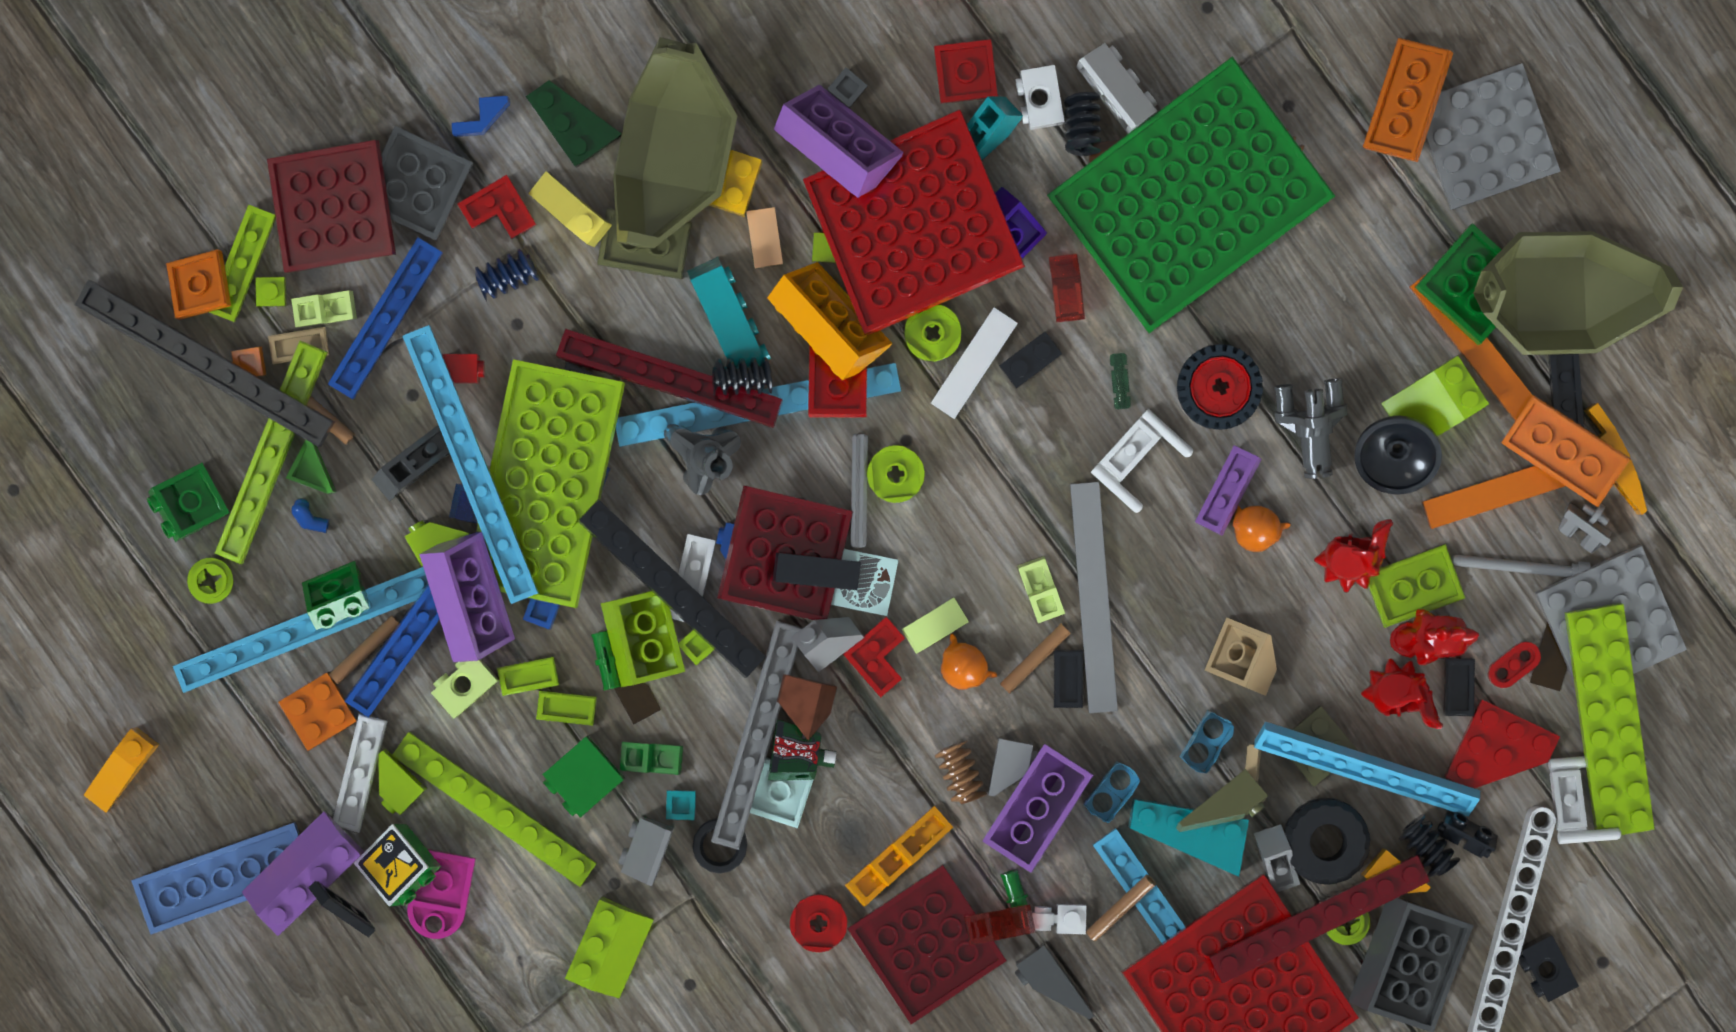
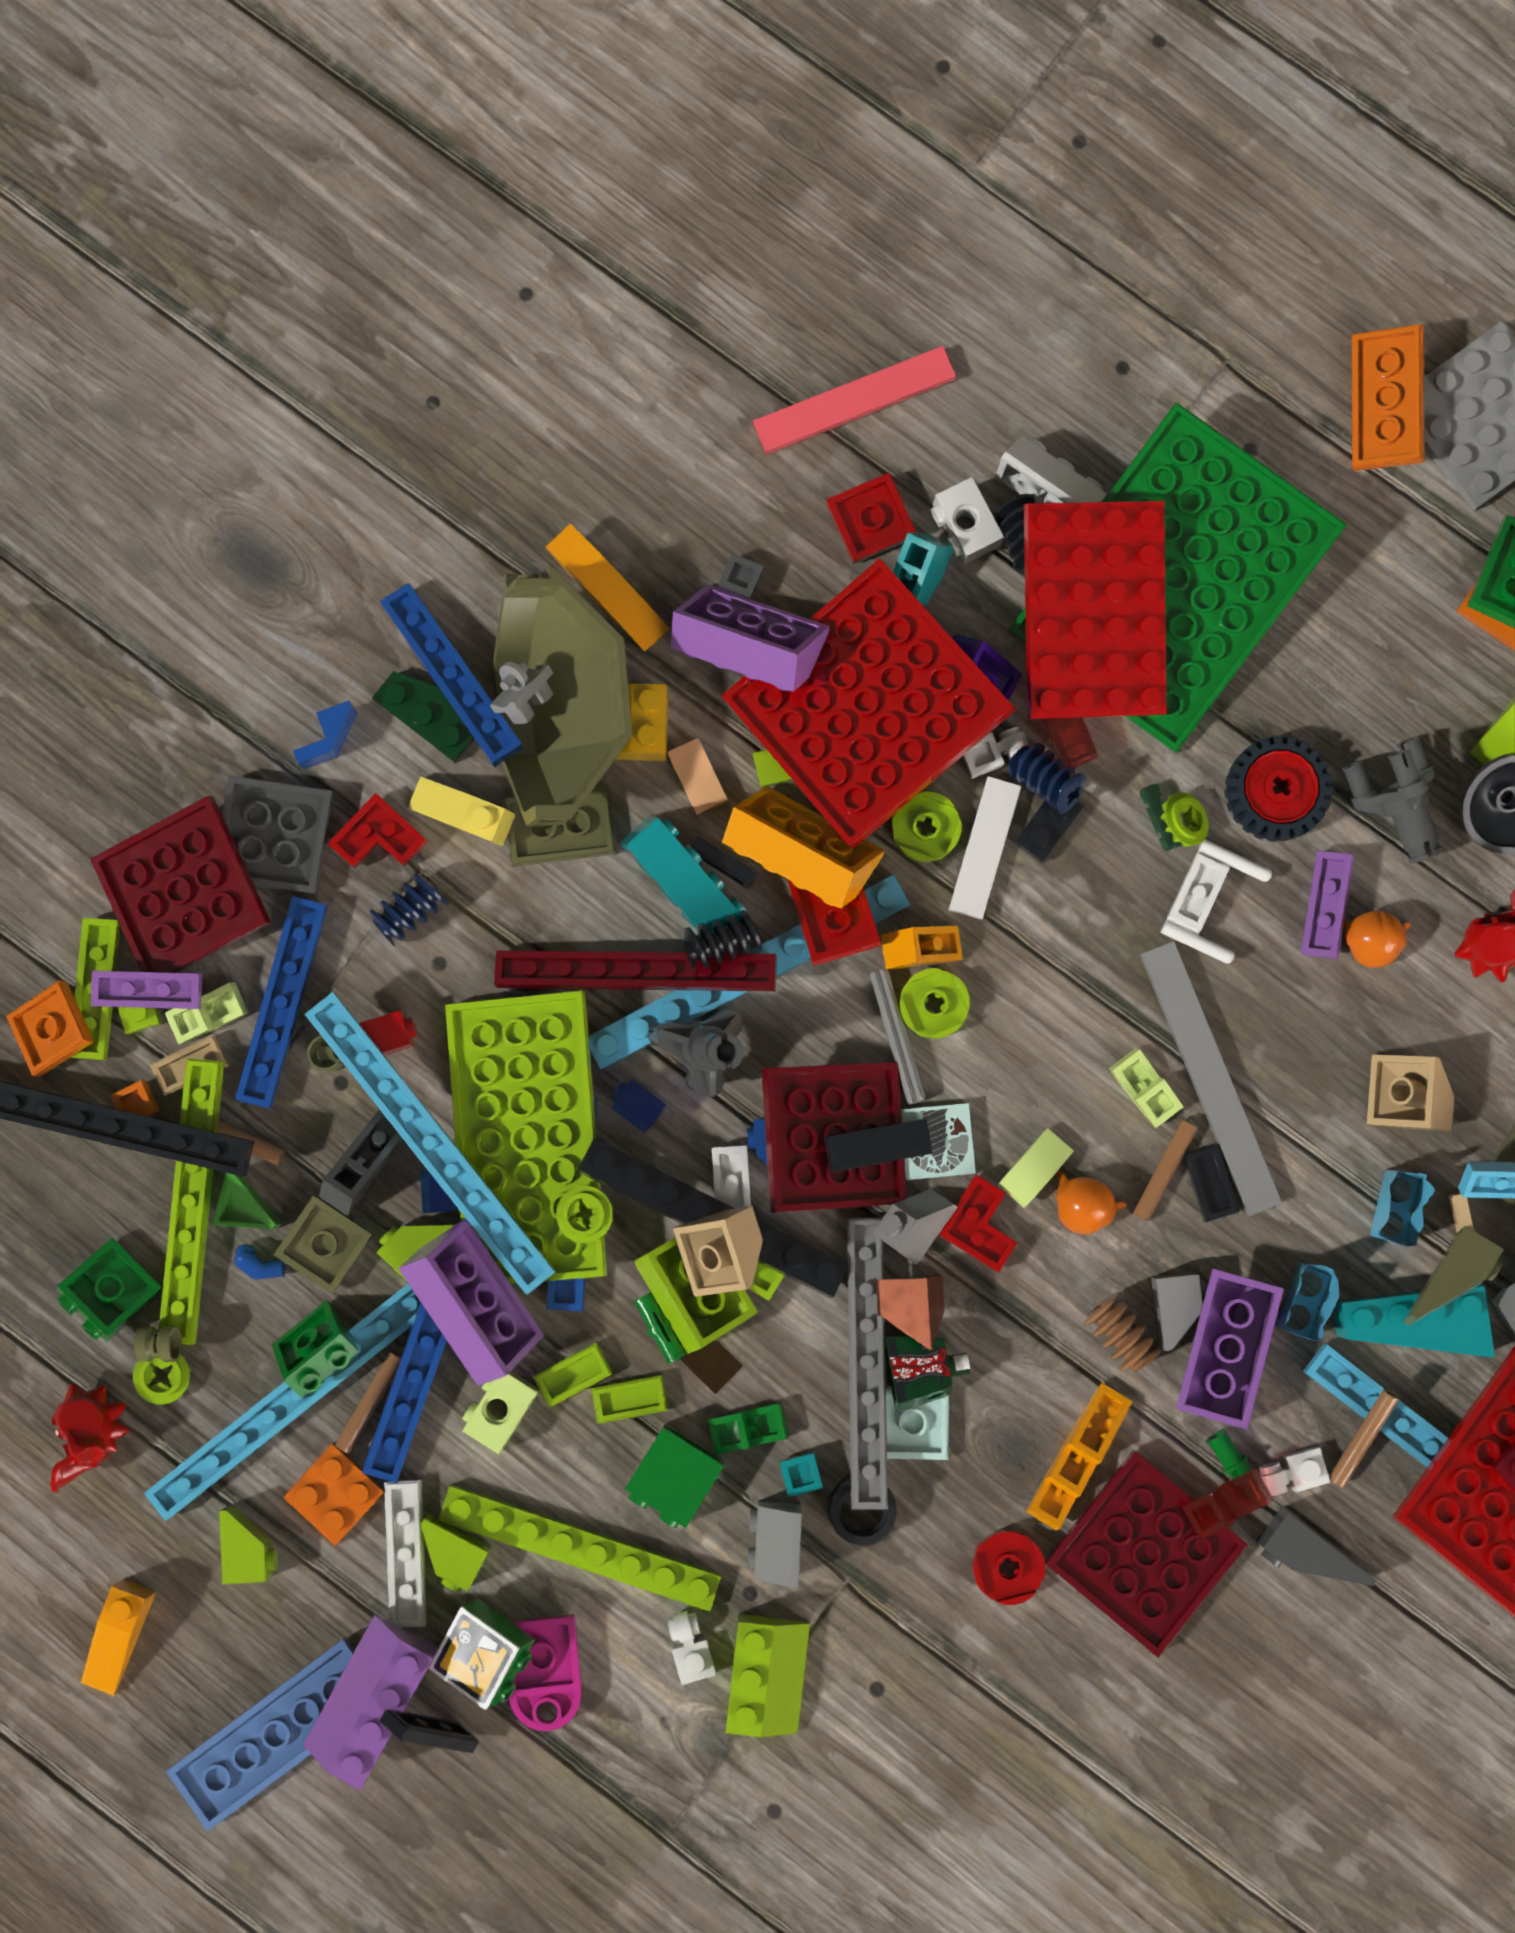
camera: 20 degrees left, 5 degrees down
none -> red head [50,1383,130,1493]
none -> medium lavender plate [91,971,202,1009]
none -> olive wheel [134,1326,182,1362]
none -> lime slope [219,1505,278,1585]
none -> olive plate [274,1195,374,1294]
none -> olive wheel [307,1036,345,1072]
none -> blue plate [380,583,524,768]
none -> light grey hips [490,662,553,725]
none -> light orange slope [545,523,669,652]
none -> lime gear [556,1185,614,1243]
none -> clear blue brick [610,1080,667,1134]
none -> white plate [667,1611,716,1685]
none -> tan slope [673,1206,763,1297]
none -> black tile [691,836,757,890]
none -> light orange slope [881,926,963,969]
none -> white plate [963,727,1030,779]
none -> dark blue piece [1008,743,1086,814]
none -> red plate [1024,501,1166,719]
none -> lime gear [1160,792,1209,847]

